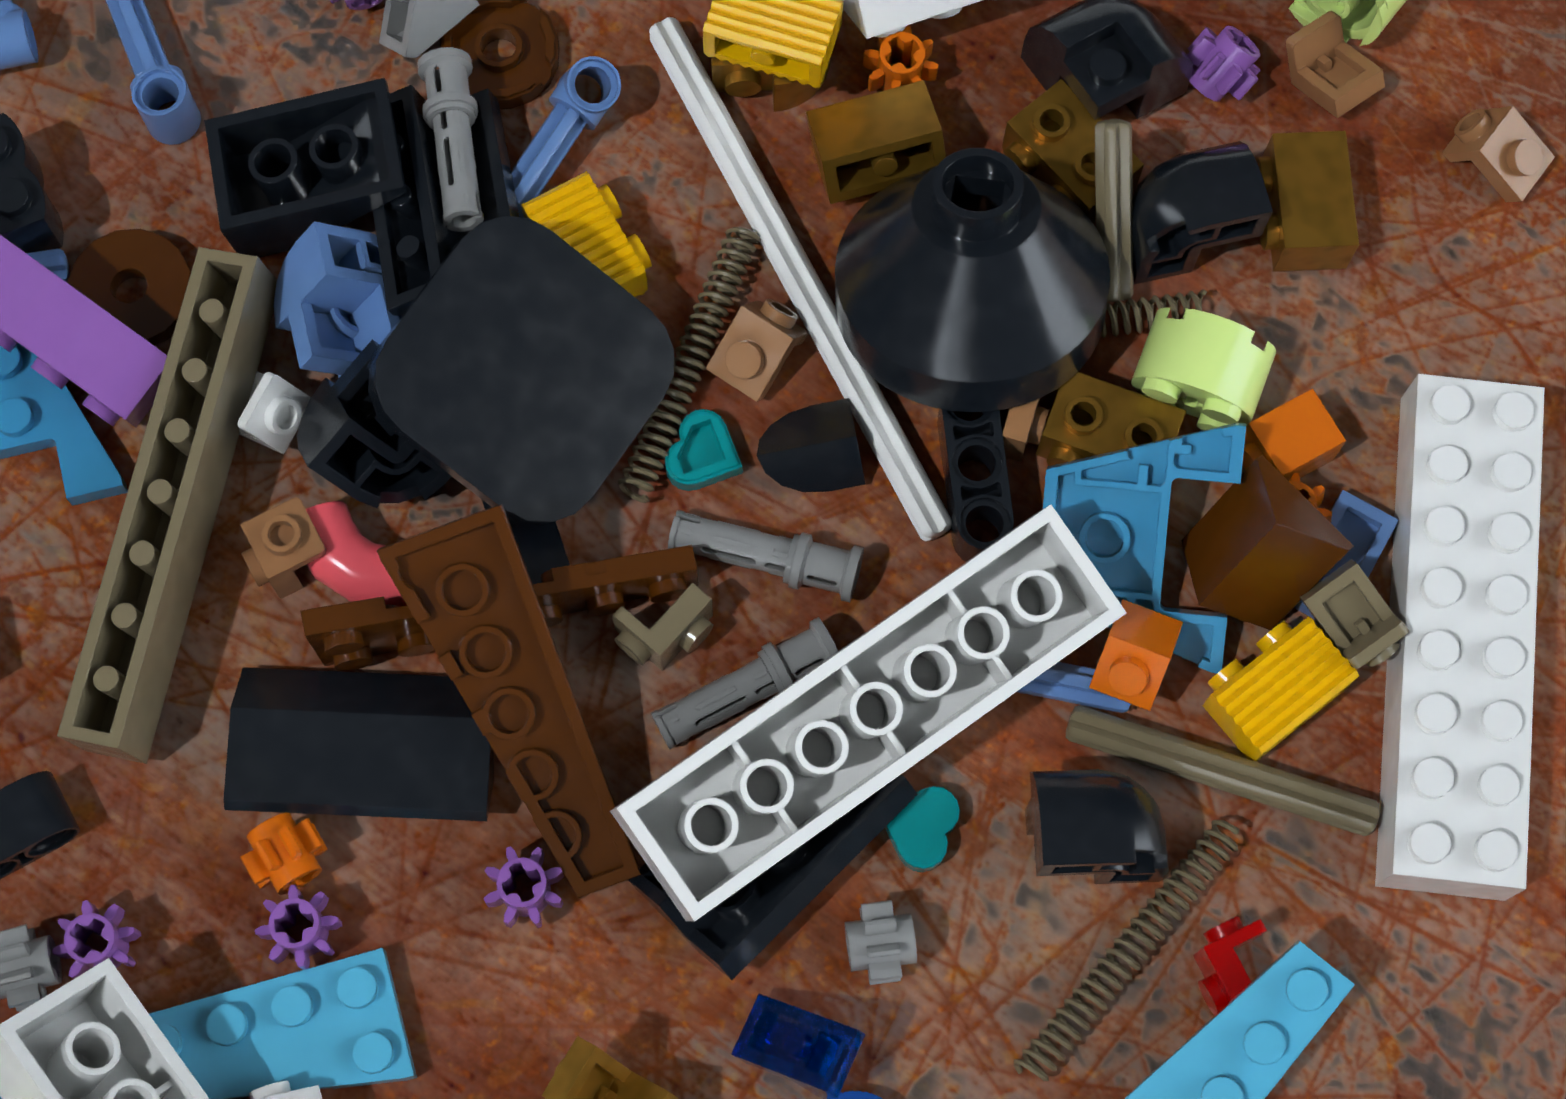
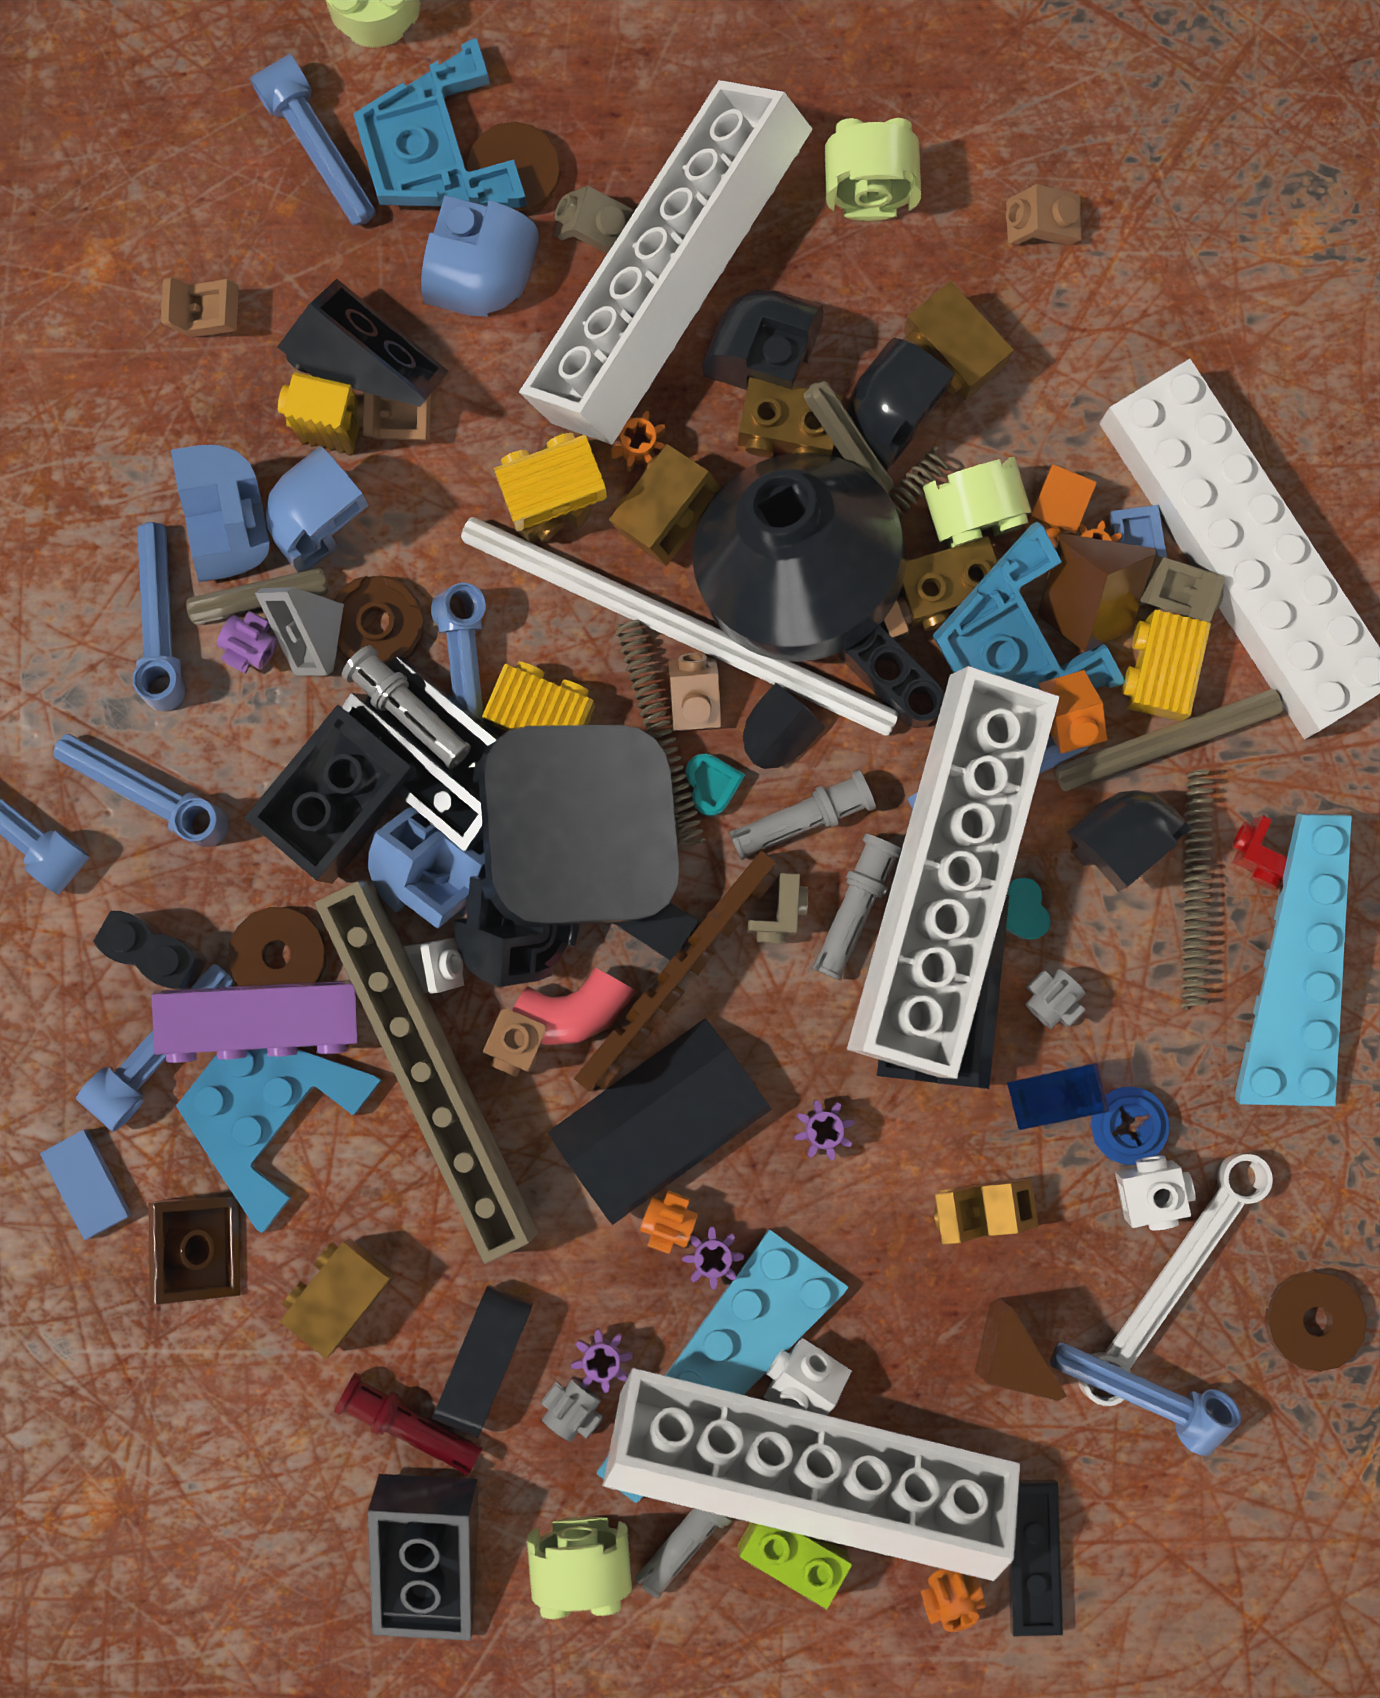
camera: 40 degrees left, 10 degrees up
reddish brown wing [377,503,641,898] -> none
medium lavender gear [1187,26,1261,102] -> none
medium nougat bracket [1286,11,1385,118] -> none

